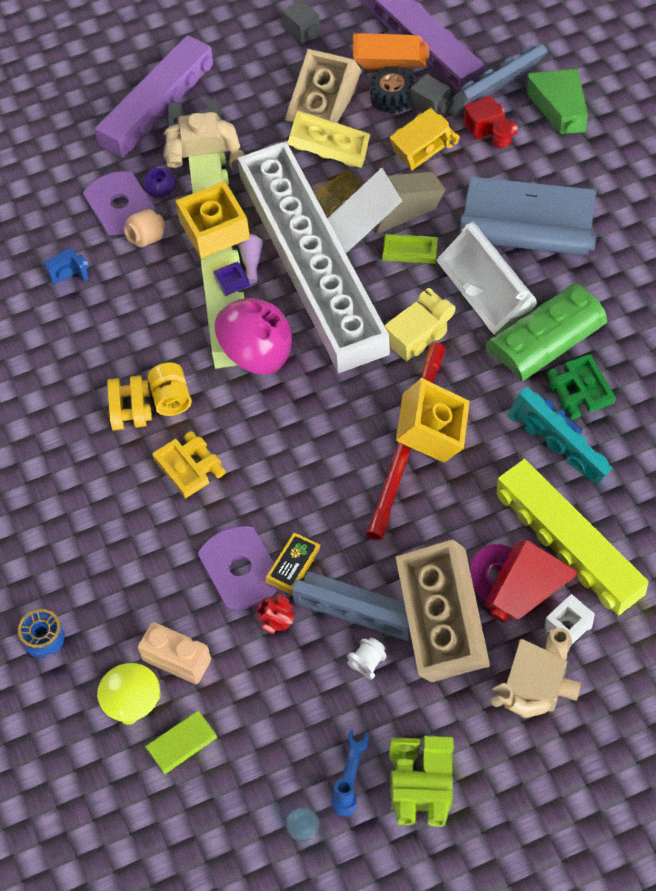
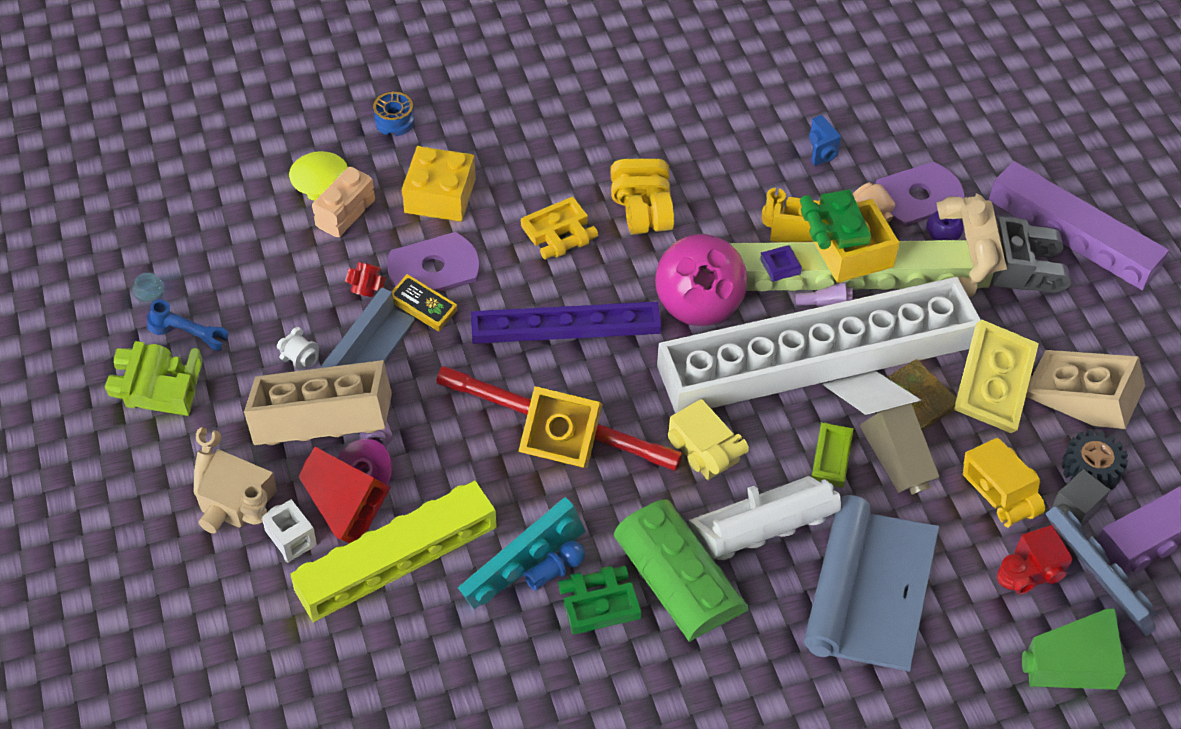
camera: 90 degrees right, 5 degrees down
lime tile [146,711,217,775] -> none
orange slope [353,33,430,73] -> none
none -> yellow brick [402,146,476,222]
none -> dark purple plate [471,302,661,344]
none -> yellow hinge [761,188,820,243]
none -> green plate [800,189,871,250]

